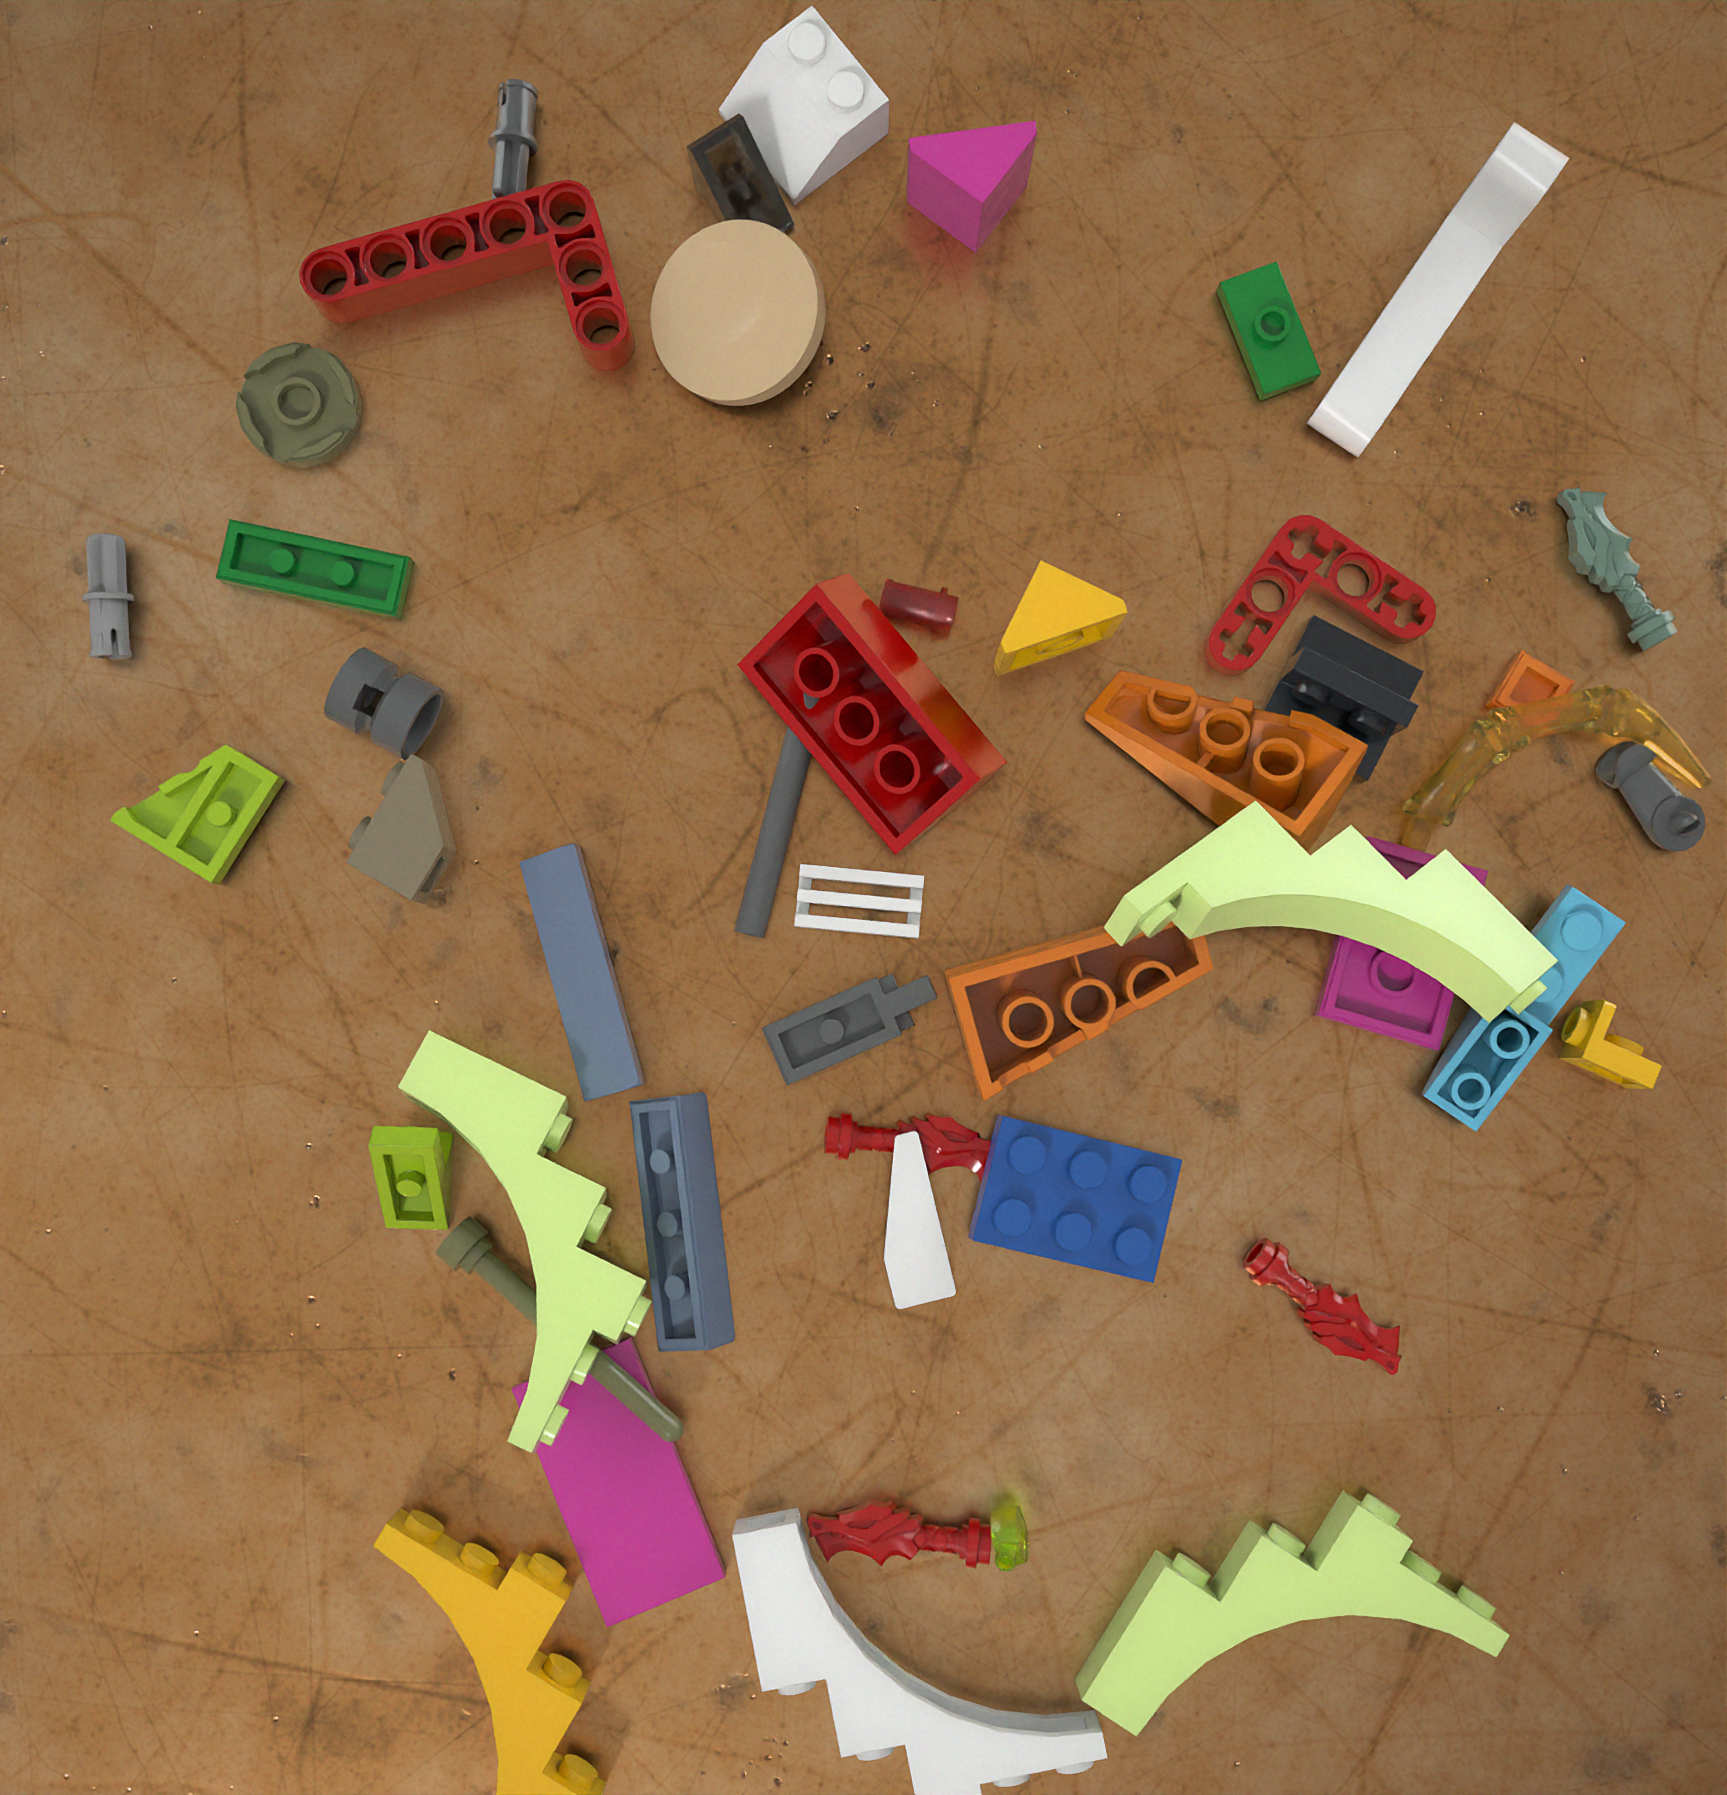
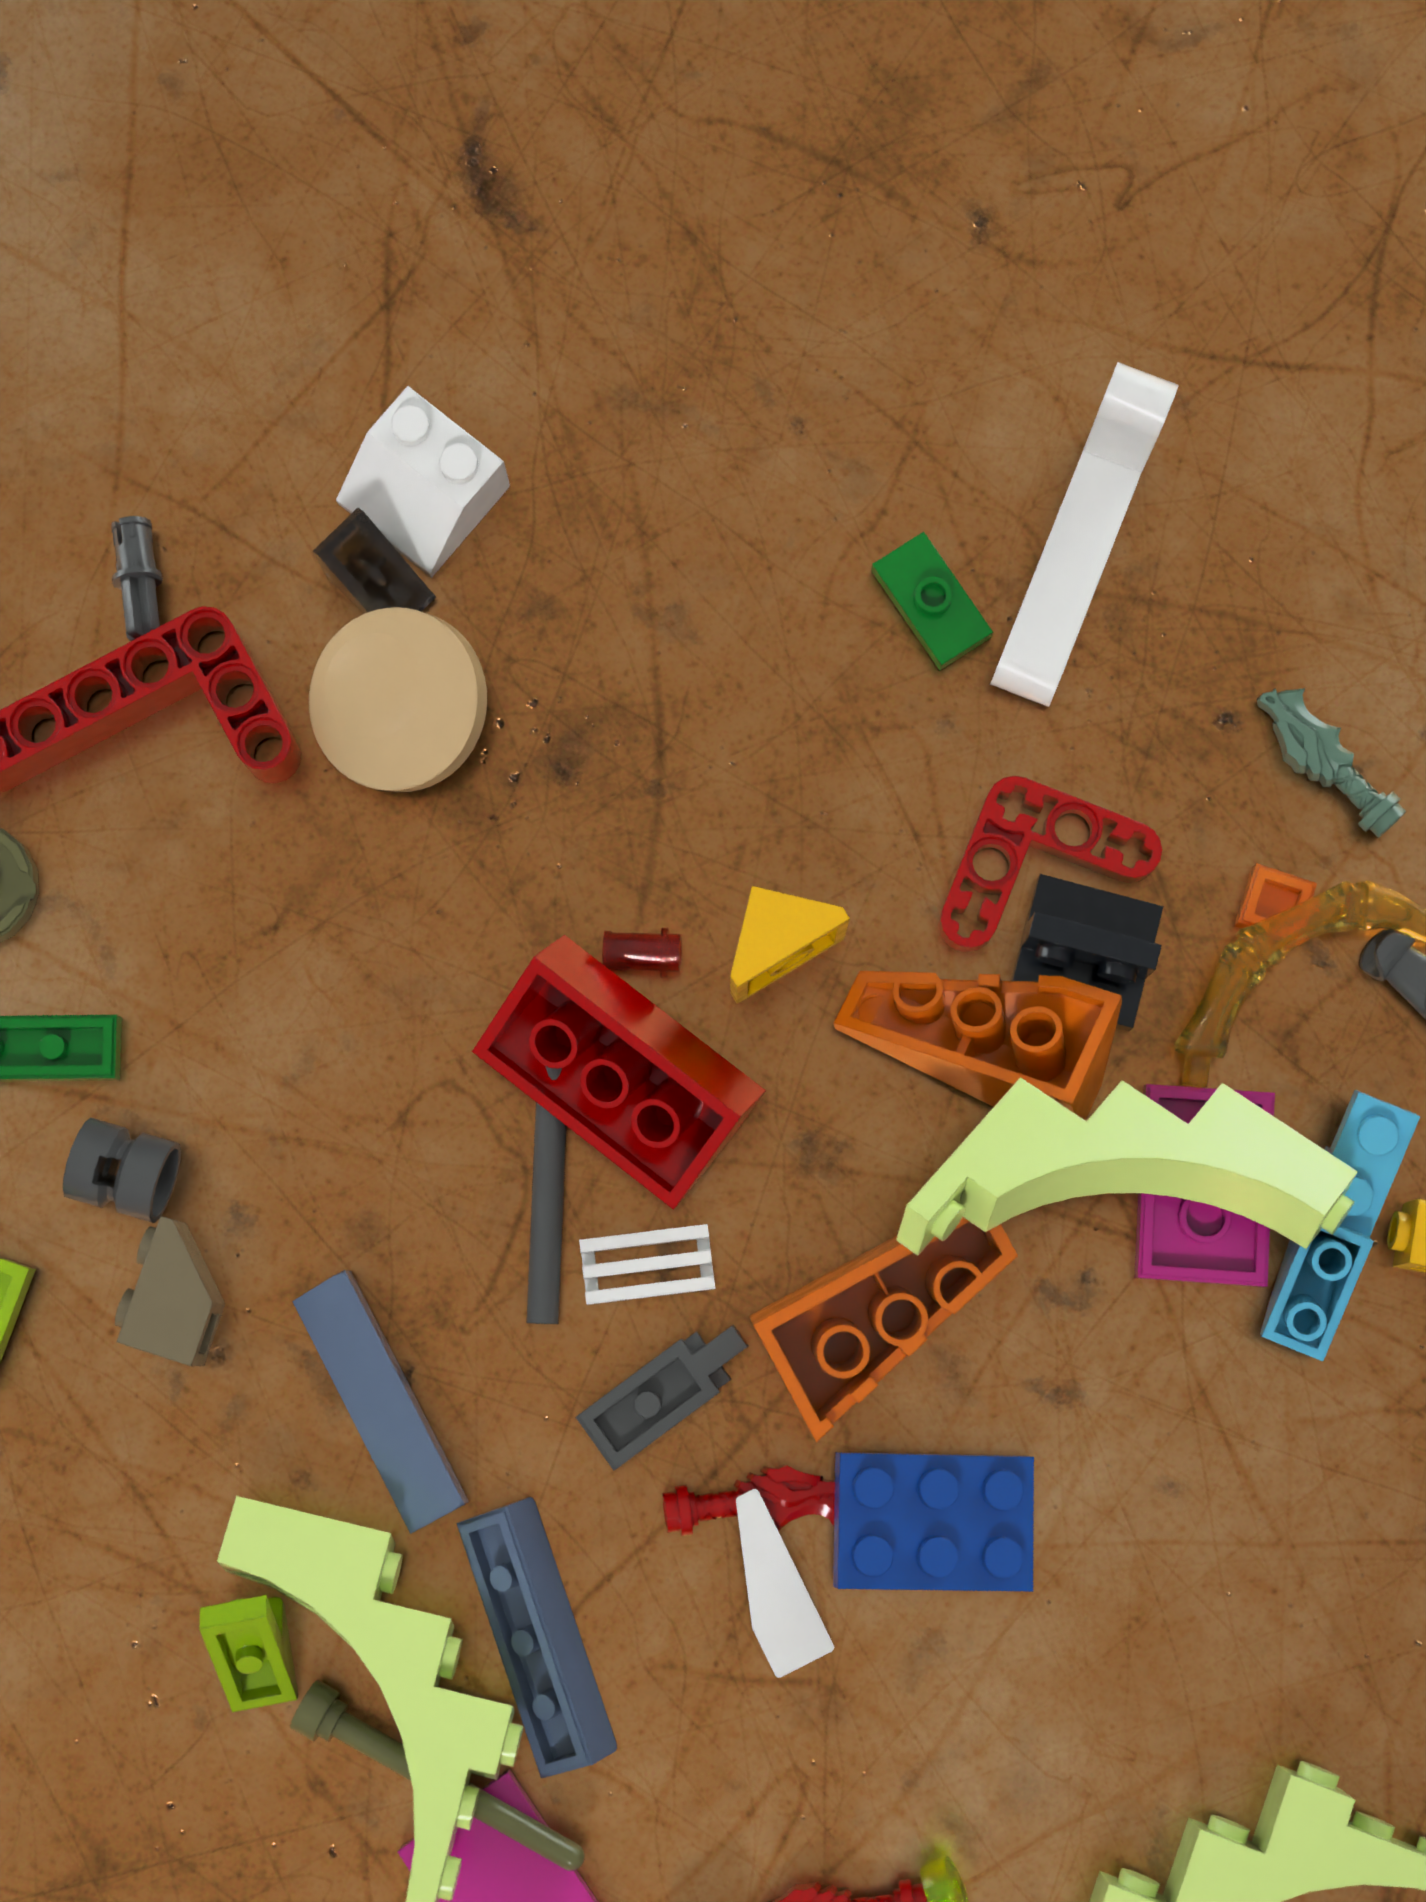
camera: 10 degrees left, 5 degrees down
dark pink slope [906,121,1037,253] -> none
red piece [1242,1238,1402,1375] -> none

